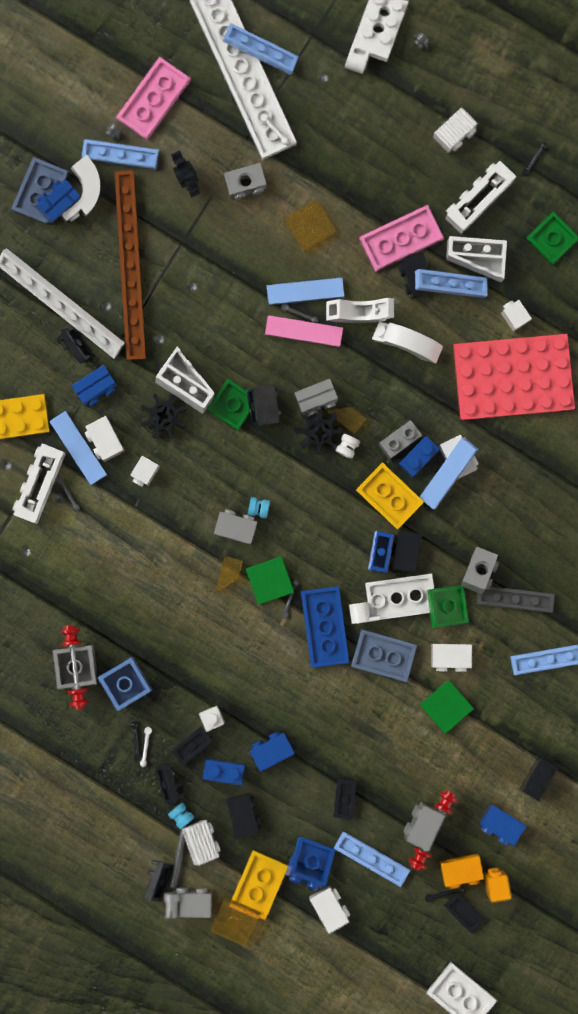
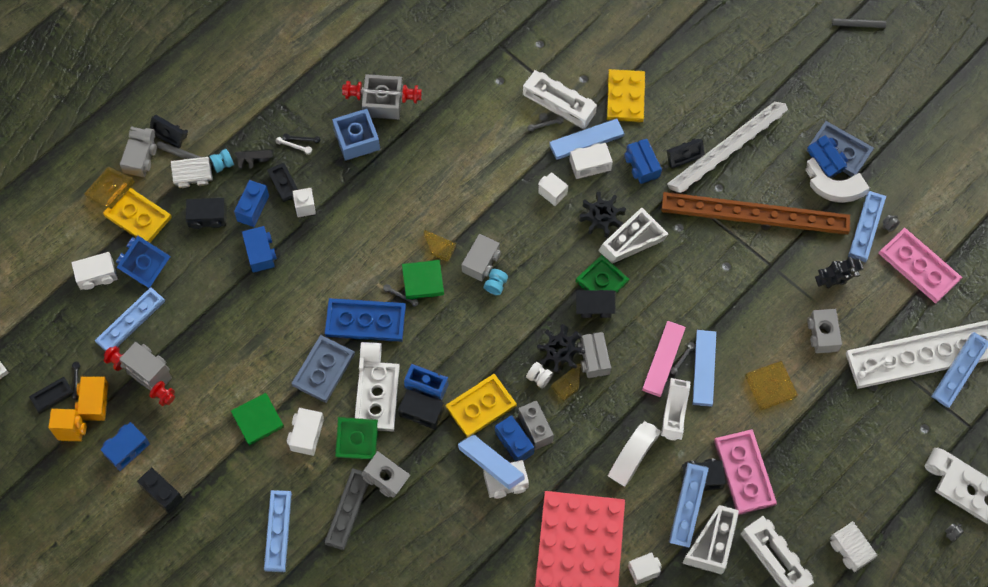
camera: 100 degrees right, 20 degrees down
black plate [333,778,357,820] -> none

